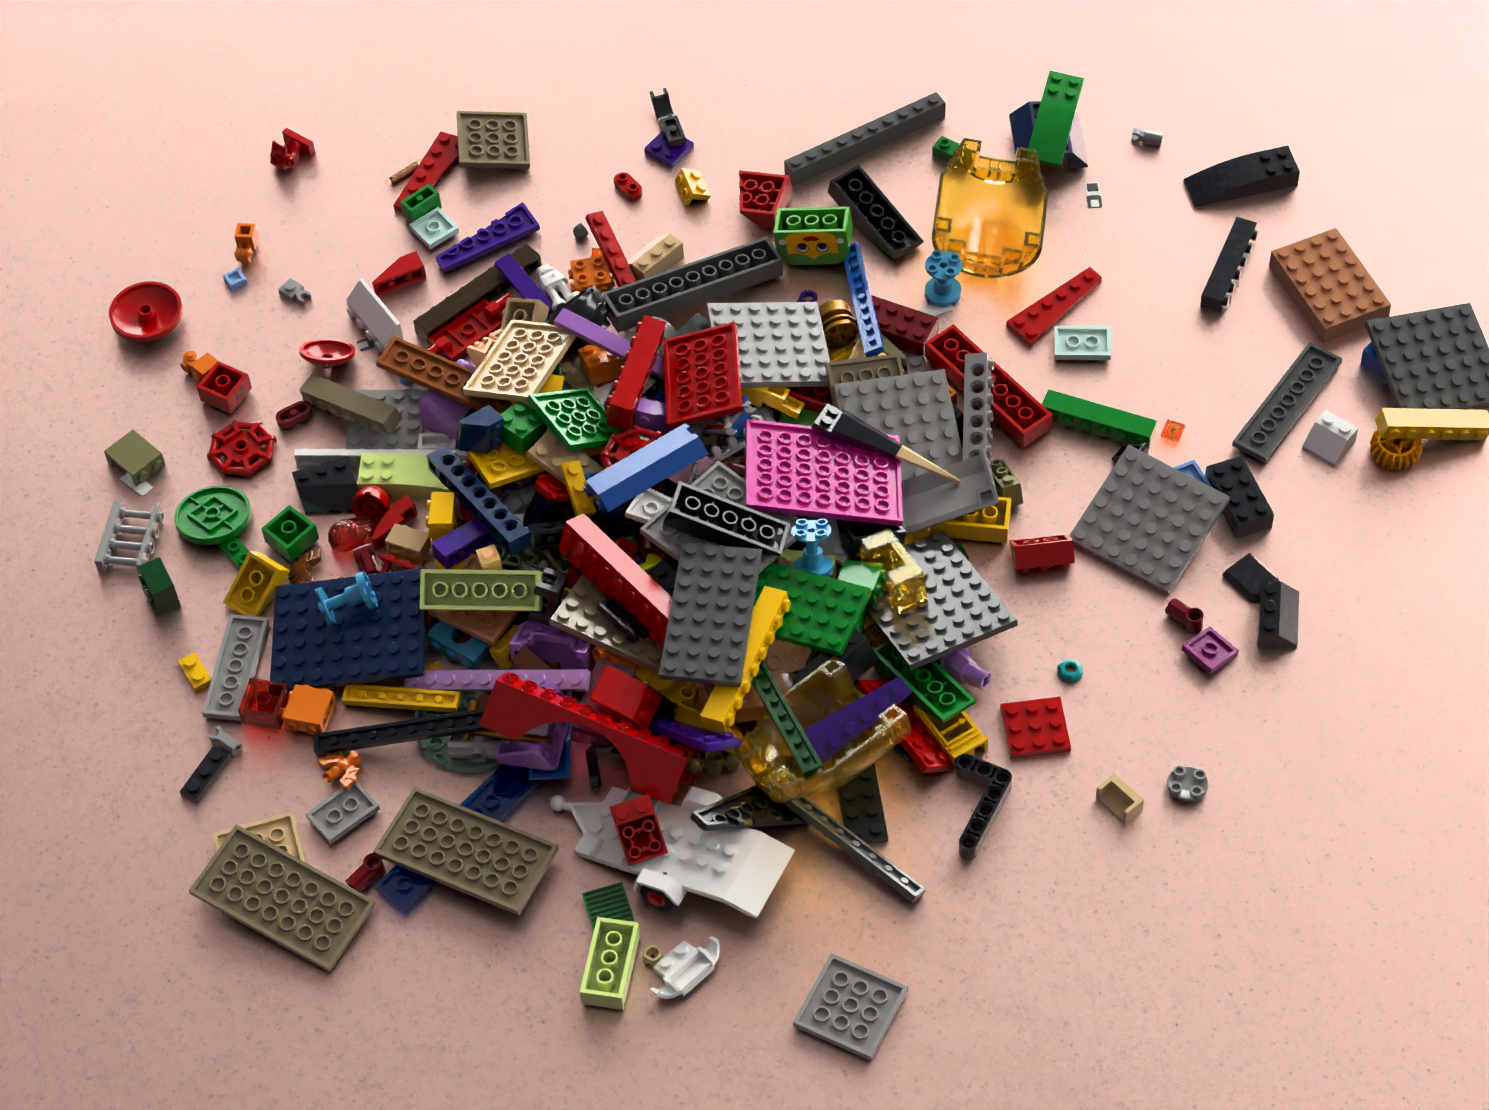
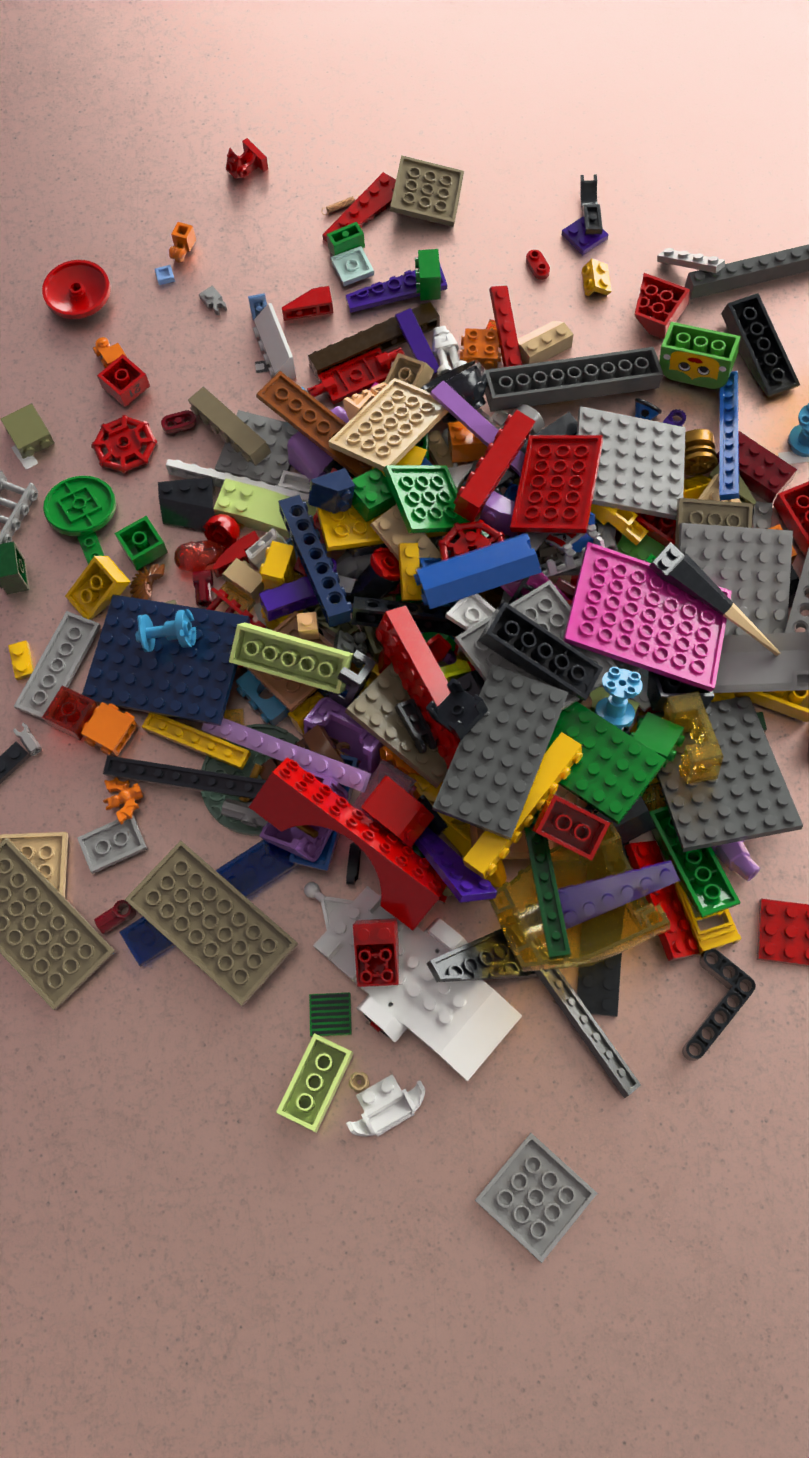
camera: 15 degrees right, 15 degrees up
red dish [299,339,355,369] -> none
dark grey hinge [573,223,589,239] -> none
none -> white brick [245,528,288,569]
none -> medium blue slope [248,293,267,320]
none -> green brick [415,249,441,301]
none -> black panel [426,678,488,740]
none -> red brick [532,793,610,861]
none -> hat [635,398,662,420]
none -> light grey plate [657,248,725,273]

